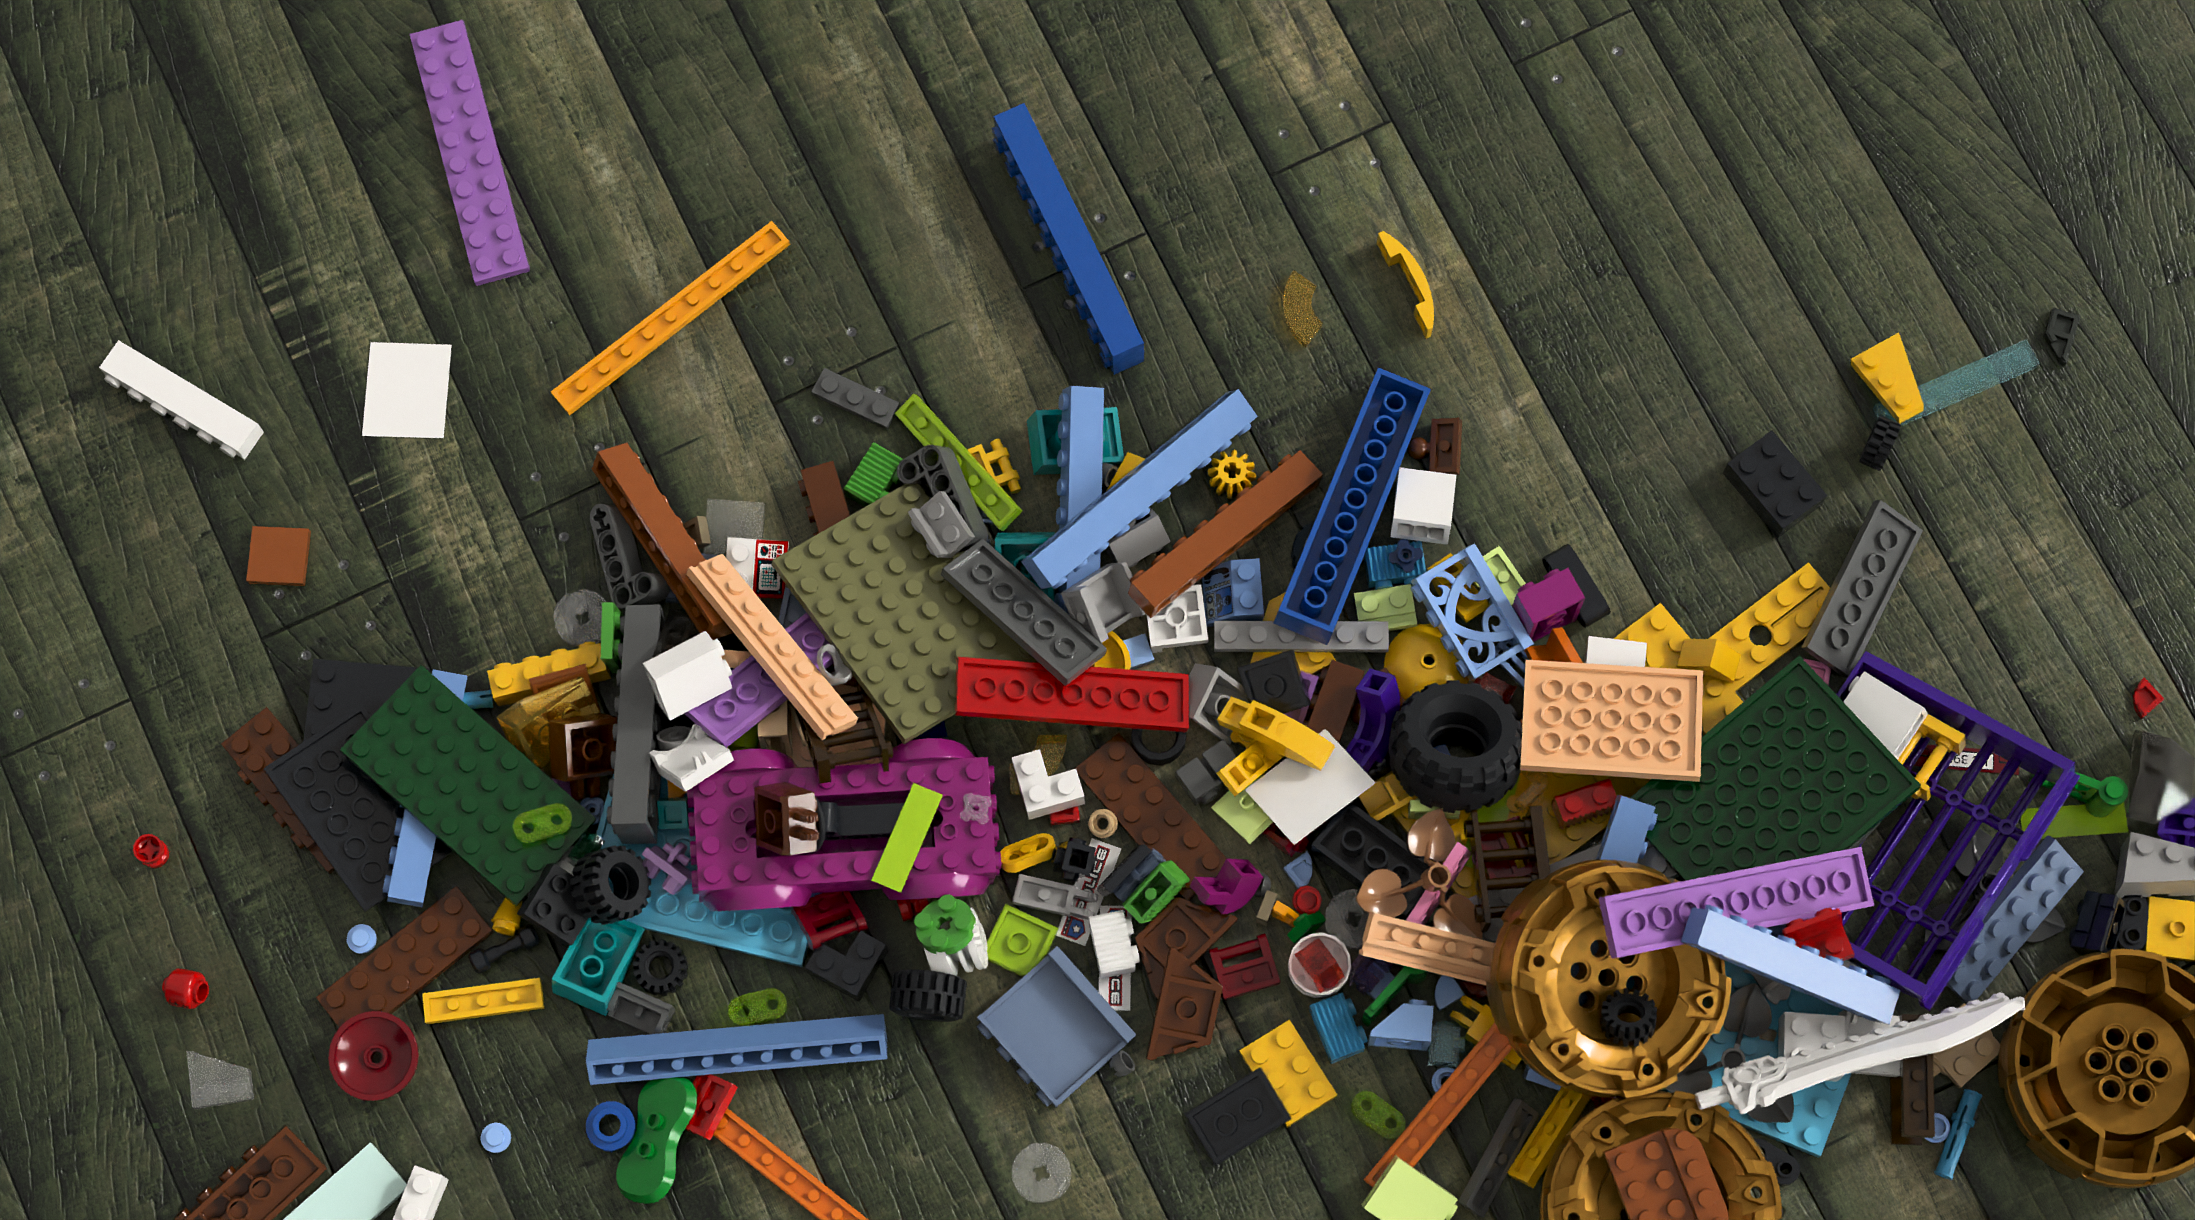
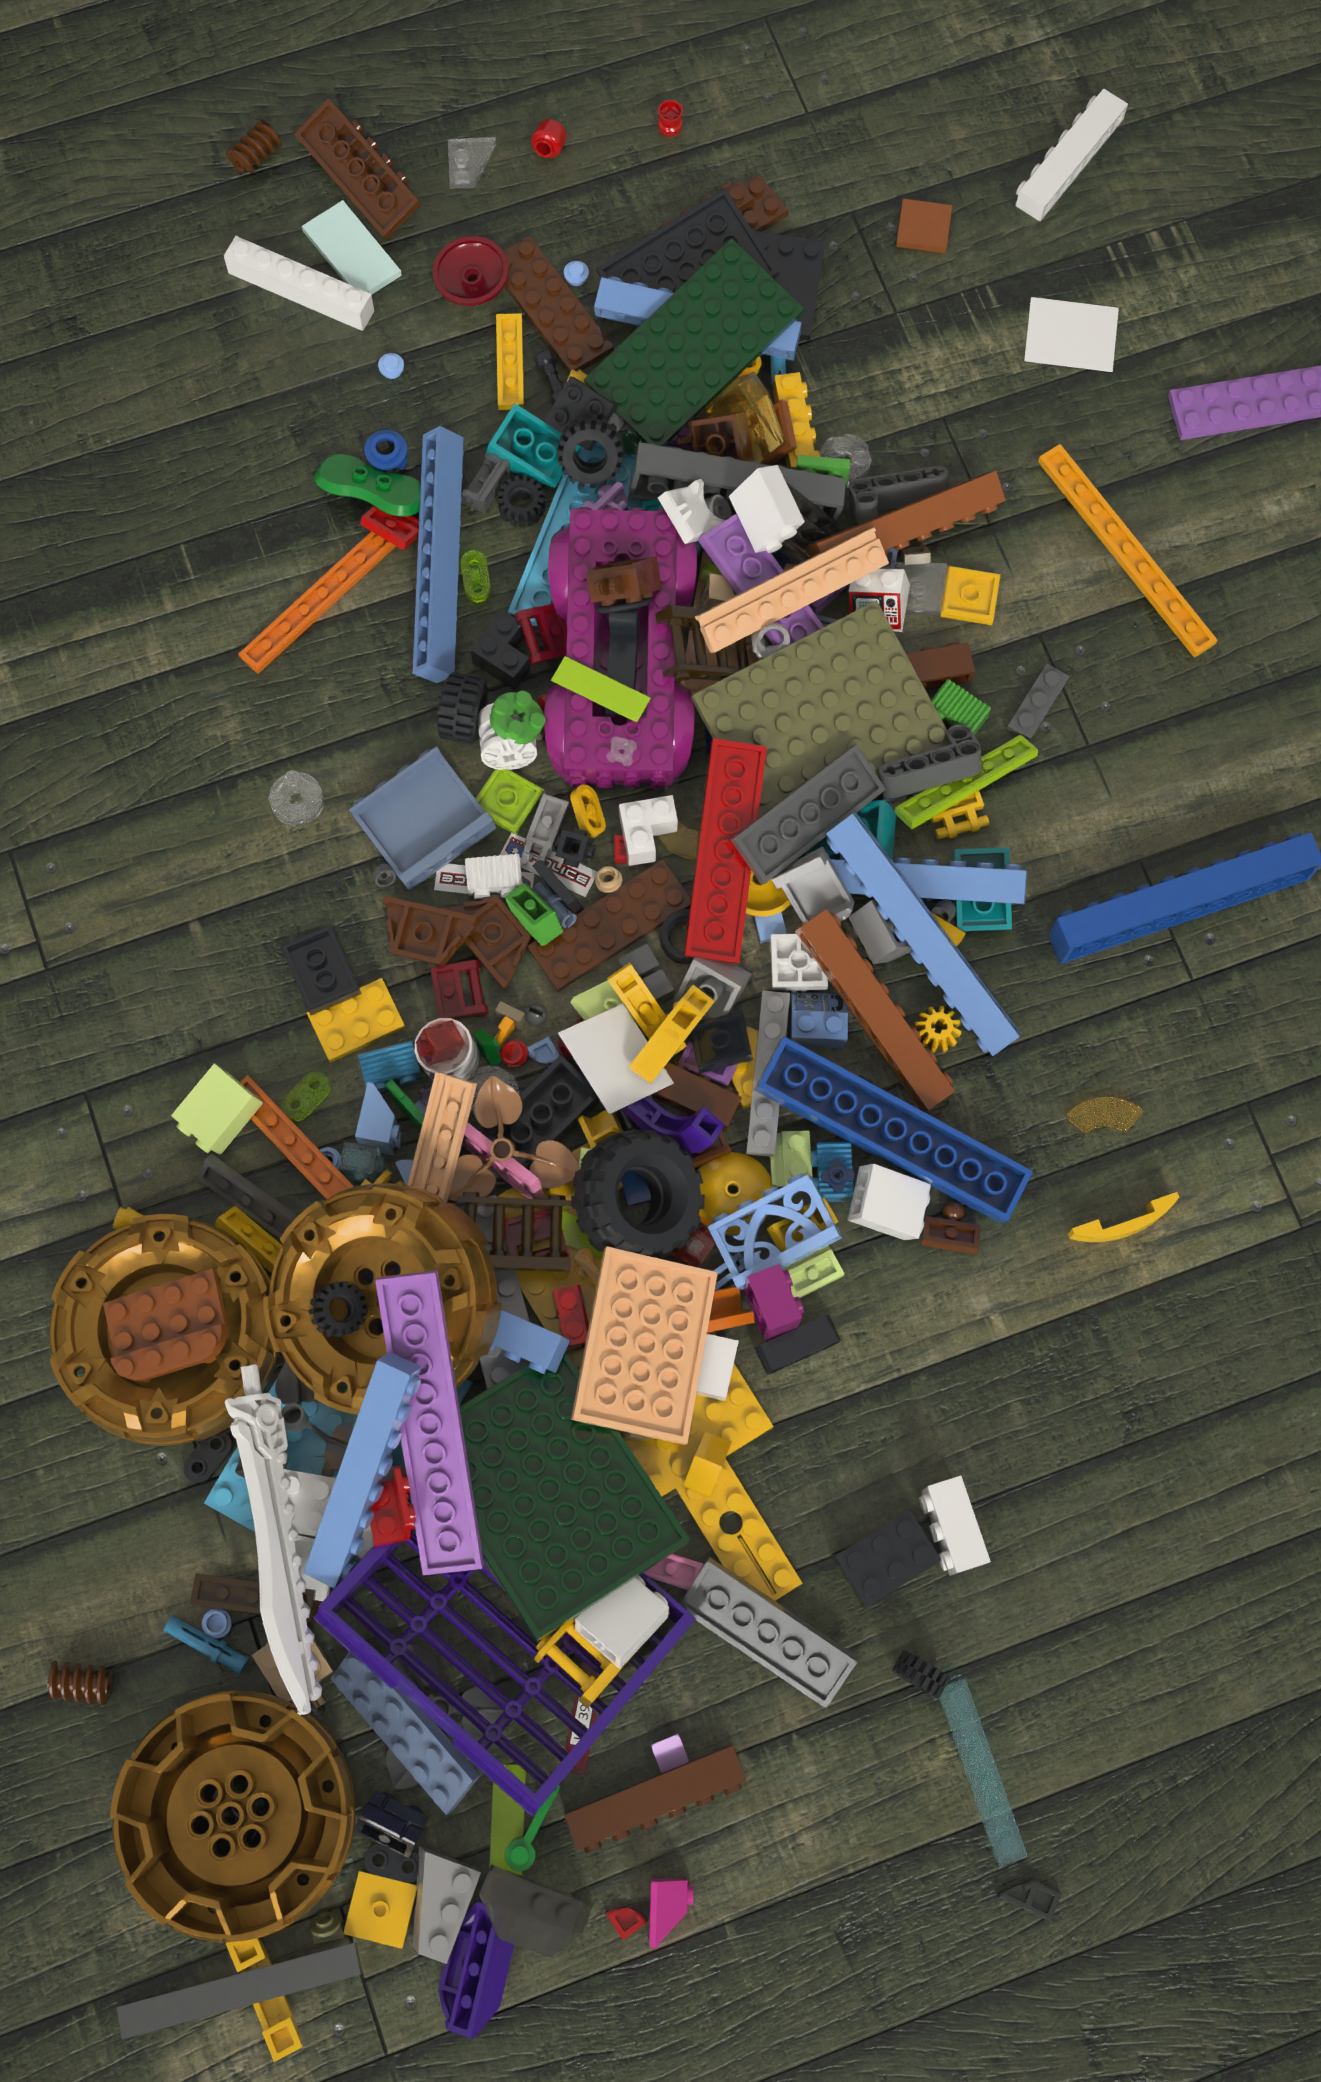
camera: 90 degrees right, 0 degrees up
clear neon green plate [513,803,572,843] -> none
light grey bracket [908,491,975,558] -> none
magenta brick [1190,859,1264,914] -> none
yellow wing [1851,332,1924,424] -> none
none -> reddish brown brick [564,1745,747,1853]
none -> dark pink slope [649,1877,693,1948]
none -> lavender slope [651,1733,689,1774]
none -> white brick [919,1476,991,1576]
none -> yellow plate [940,566,1001,625]

